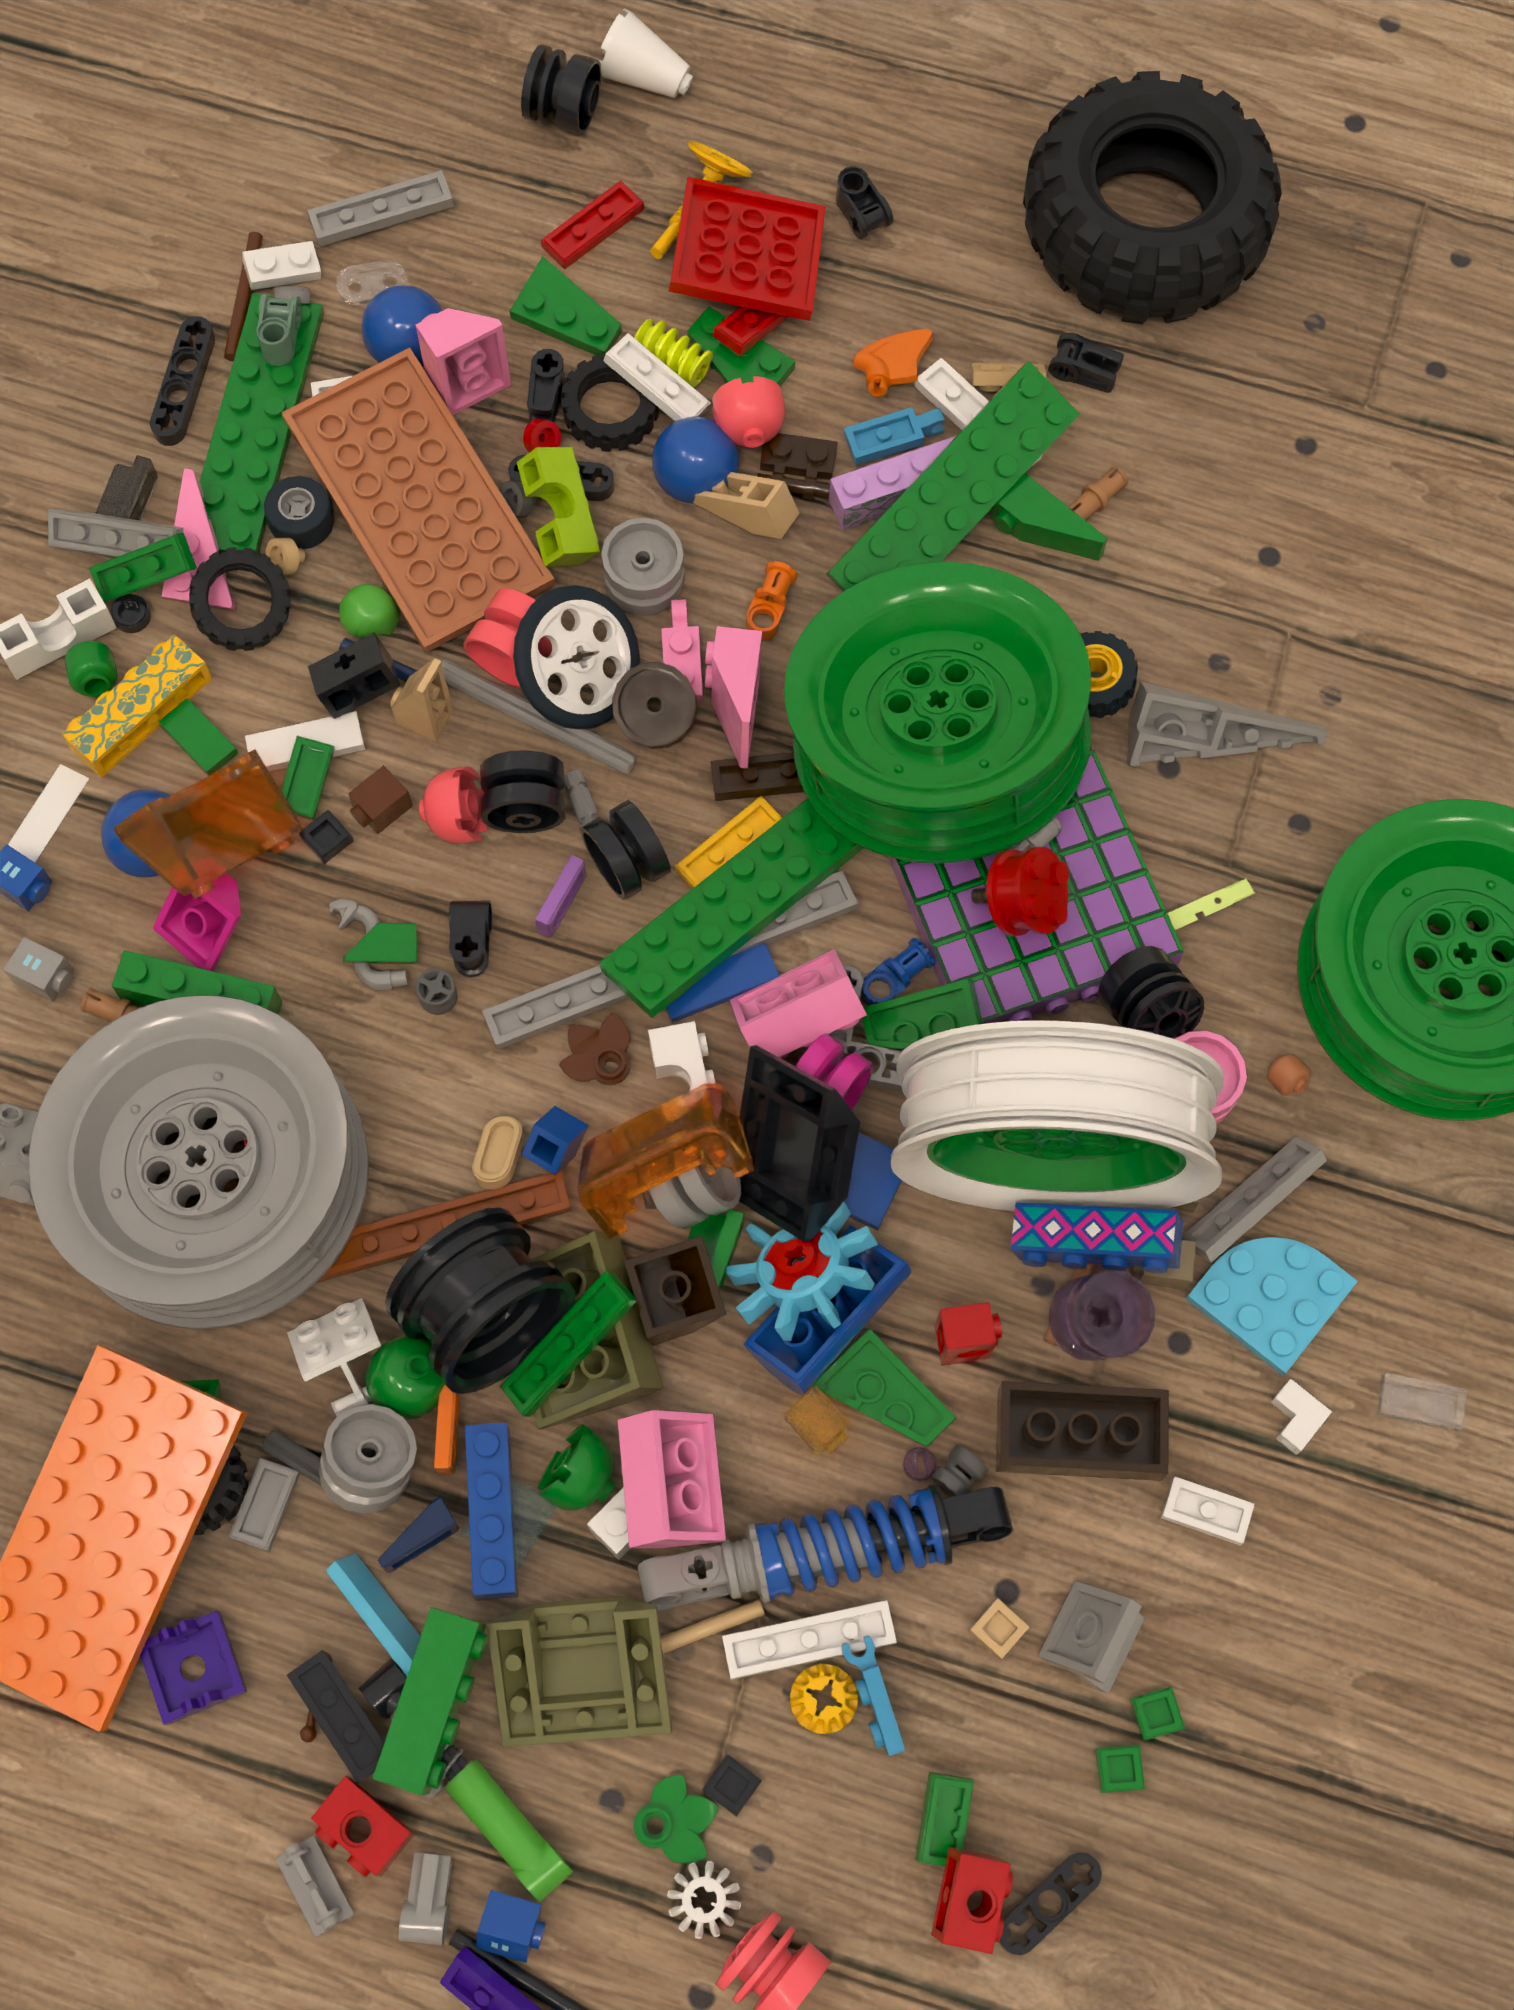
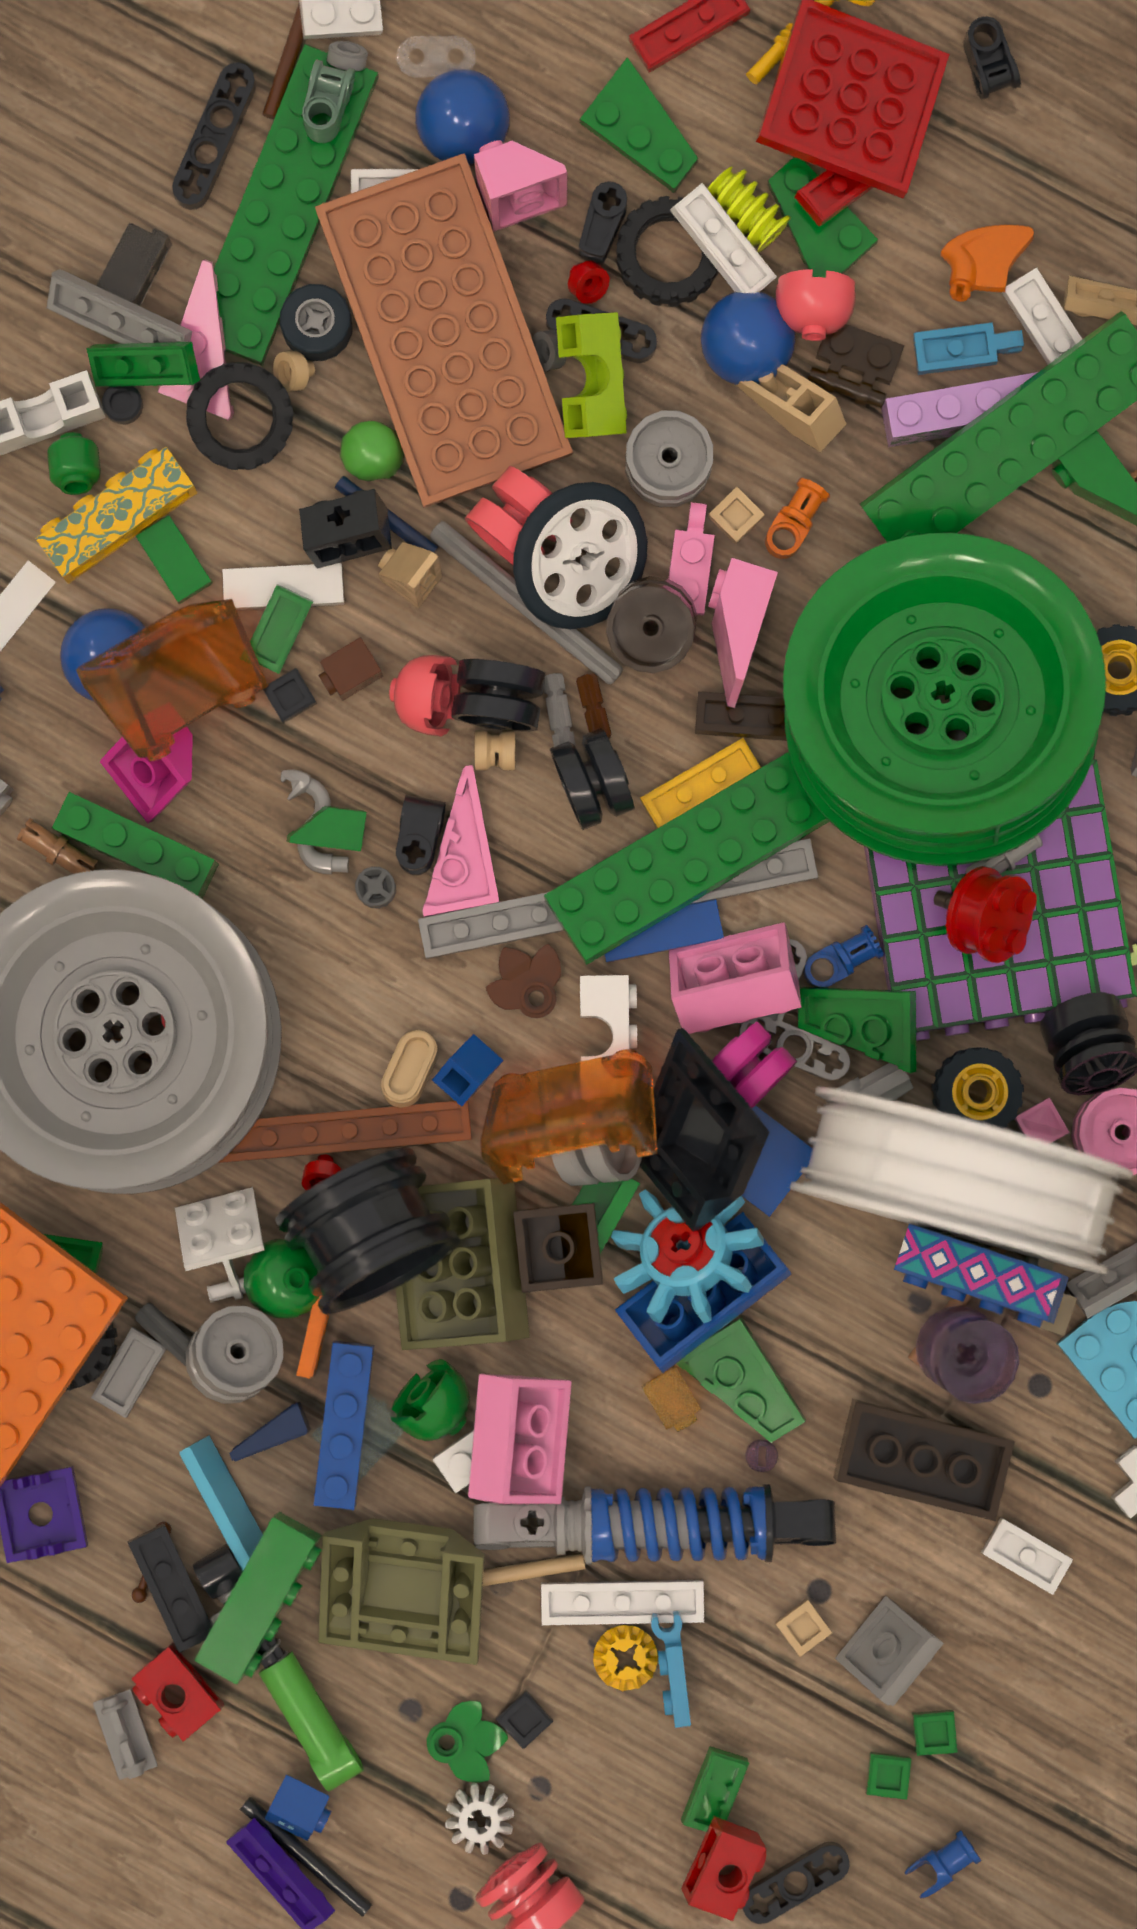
camera: 10 degrees right, 15 degrees up
light grey piece [398,1852,453,1946] -> none
green tile [500,1270,637,1417] -> none
medium lavender tile [535,855,587,938] -> none
dark grey wheel [930,1444,988,1497] -> none
red brick [935,1302,1002,1366] -> none
none -> bright pink wing [422,765,499,918]
none -> tan wheel [475,731,515,771]
none -> reddish brown piece [576,673,612,739]
none -> tan plate [708,487,765,545]
none -> blue piece [904,1830,982,1898]

